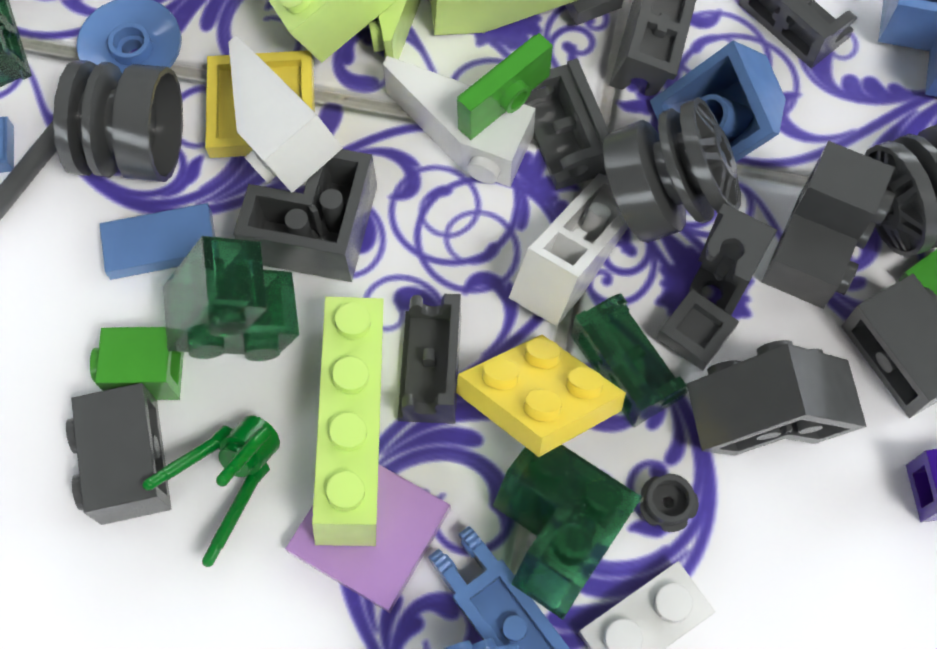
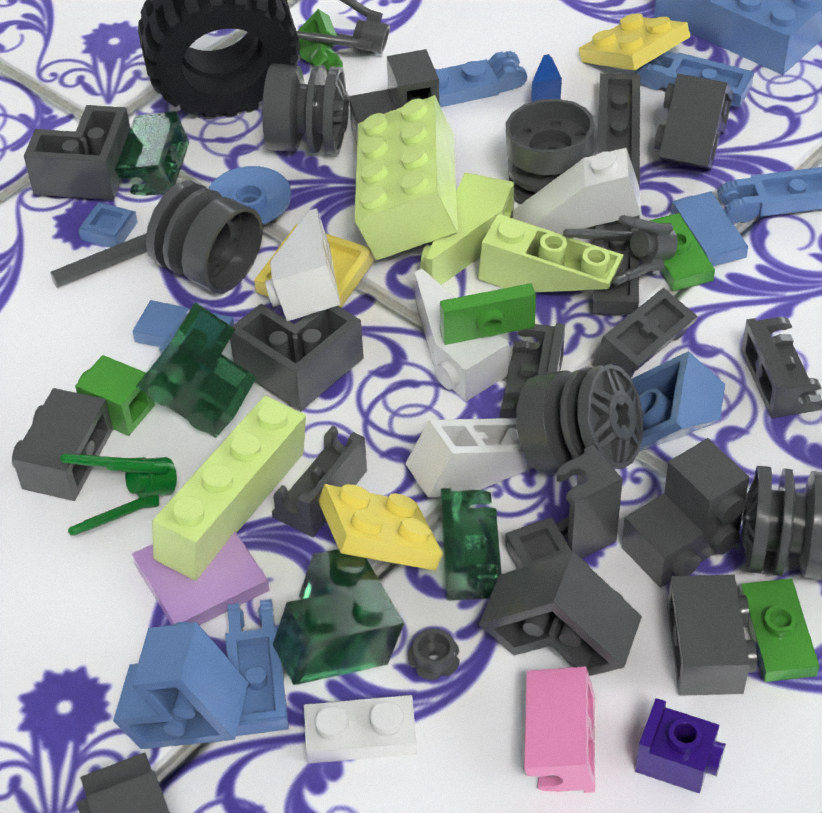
camera: 30 degrees right, 20 degrees down
none -> bright pink hinge [524,666,595,793]

